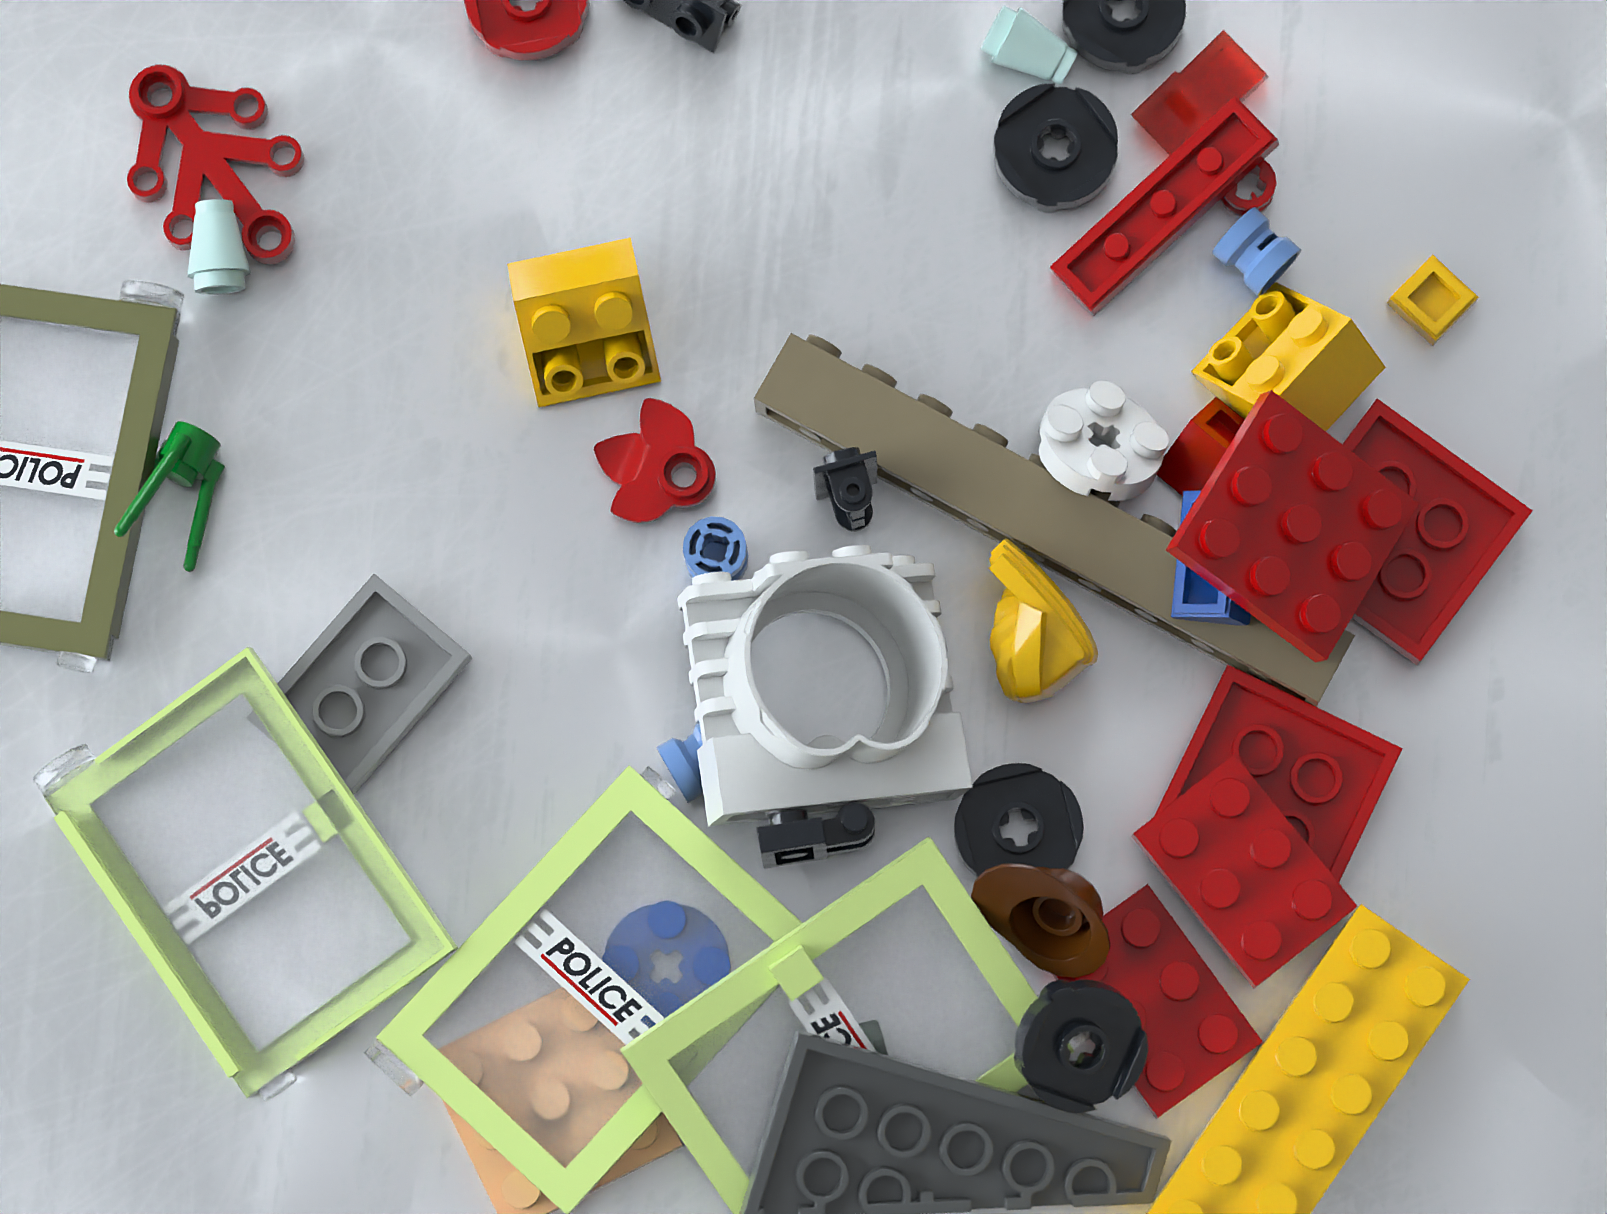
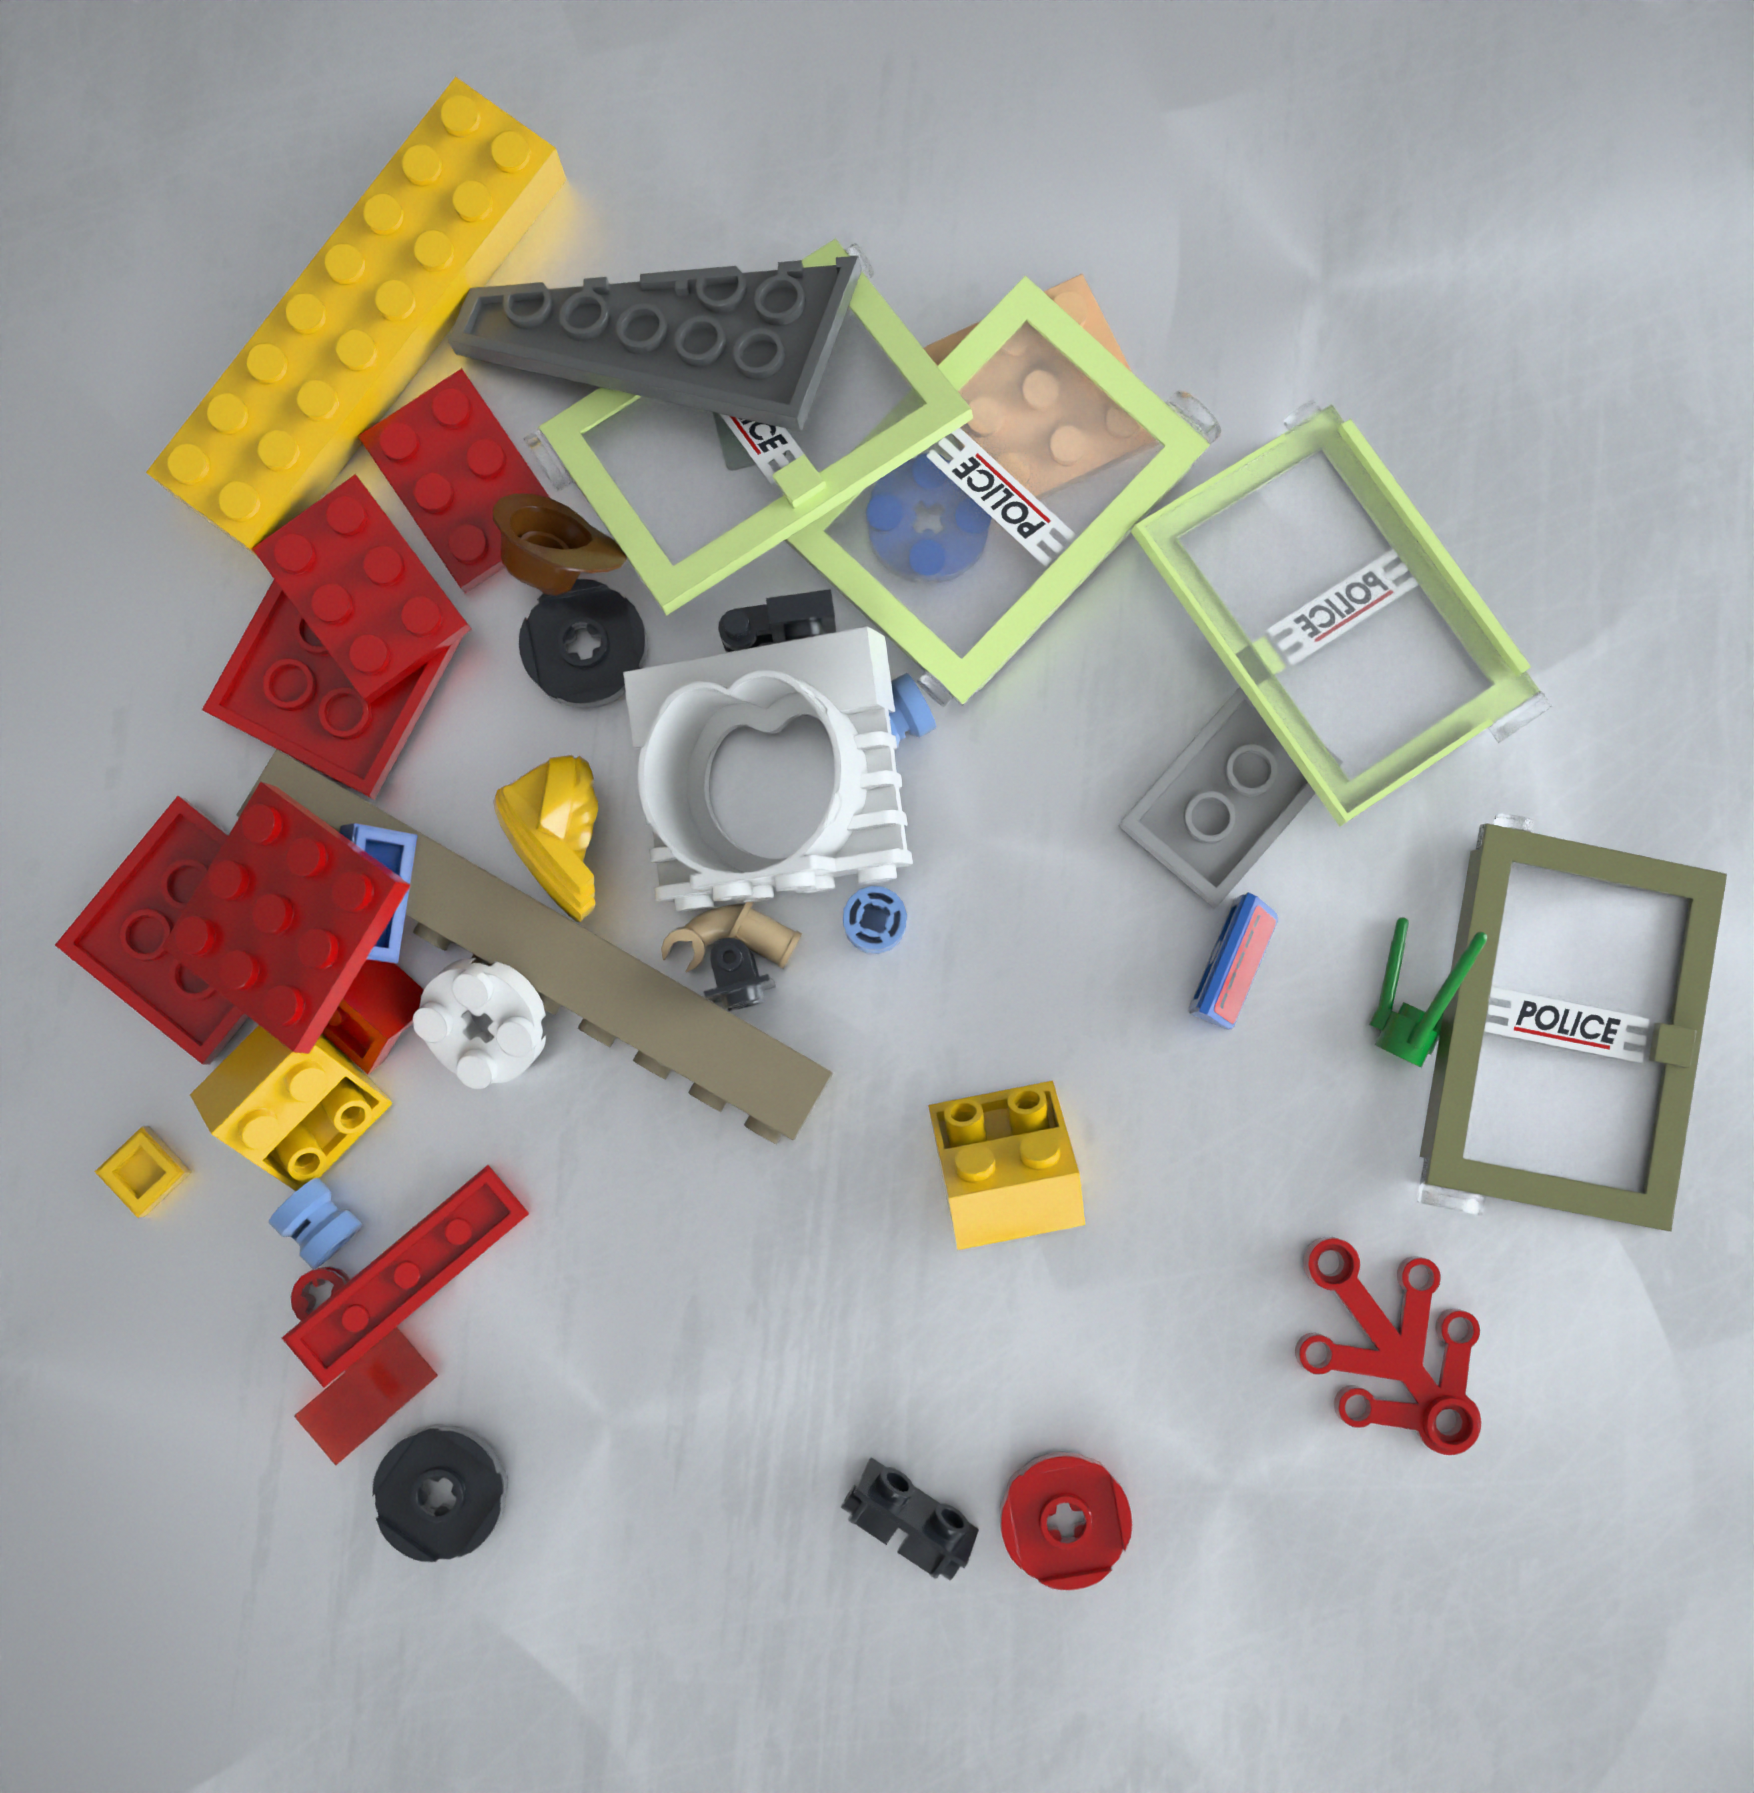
camera: 175 degrees right, 5 degrees up
light aqua cone [187,199,251,294] -> none
red plate [594,398,716,523] -> none
light aqua cone [980,5,1078,85] -> none
black plate [993,83,1118,213] -> none
black plate [1014,979,1148,1113] -> none
none -> tan piece [661,902,802,973]
none -> slope [1188,892,1278,1029]

